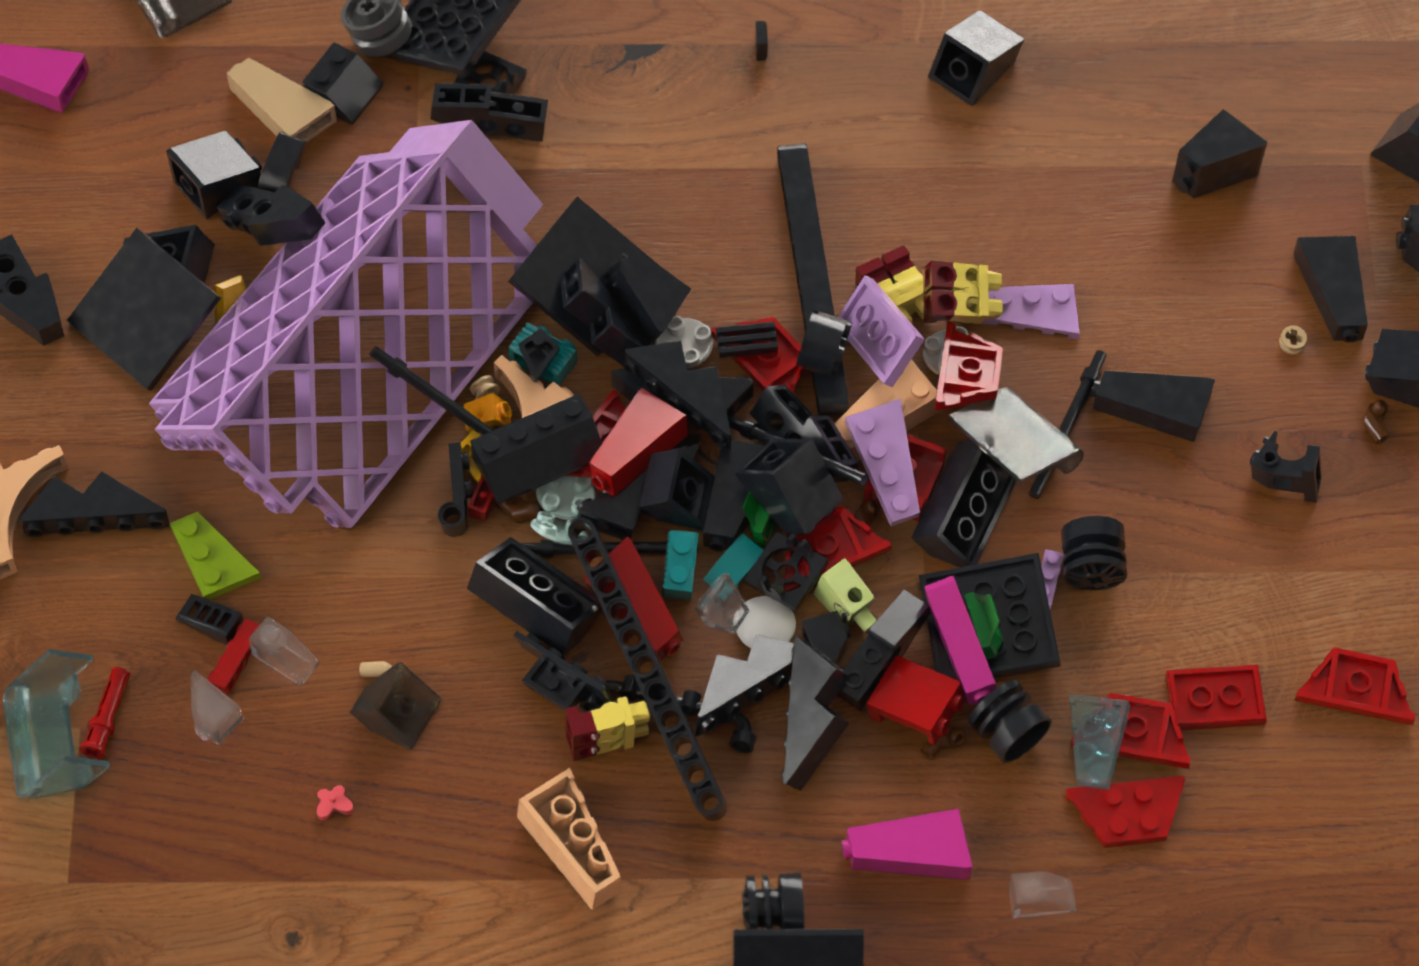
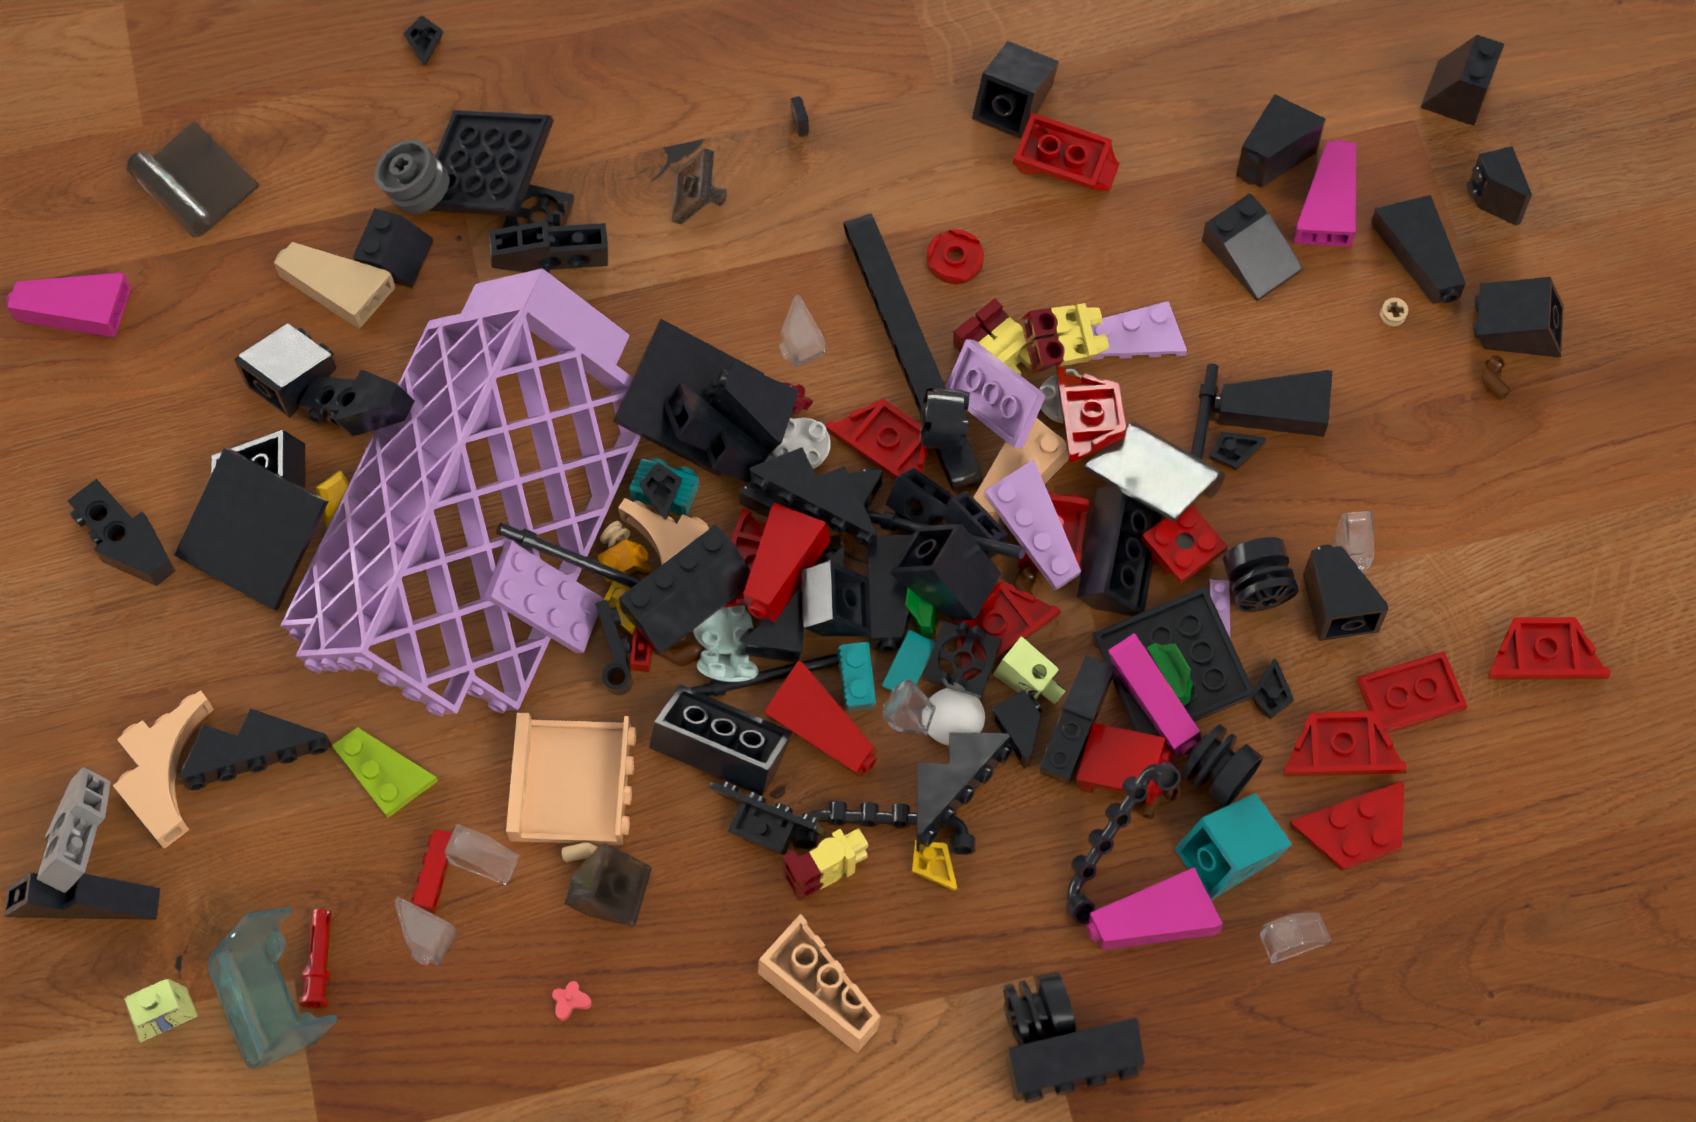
camera: 10 degrees left, 5 degrees up
black slope [176,594,244,646] -> none
black slope [257,132,307,193] -> none
black beam [568,518,727,821] -> none
black tile [716,322,778,358] -> none
black slope [782,637,850,791] -> none
clear light blue wing [1069,694,1130,789] -> none
black tile [1250,431,1322,503] -> none
none -> lavender plate [484,541,604,654]
none -> light nougat panel [506,713,636,845]
none -> clear smoke tile [671,148,727,225]
none -> clear slope [779,295,826,368]
none -> dark red piece [783,382,813,415]
none -> yellow piece [912,840,957,891]
none -> red tile [926,229,984,284]
none -> red slope [1012,112,1120,191]
none -> black bar [1066,762,1181,923]
none -> red piece [1141,502,1228,585]
none -> teal slope [1175,793,1292,900]
none -> slope [1202,193,1302,301]
none -> black piece [1209,432,1267,470]
none -> black piece [1252,659,1294,719]
none -> dark pink slope [1293,140,1356,247]
none -> black slope [1303,545,1388,641]
none -> clear slope [1333,510,1375,572]

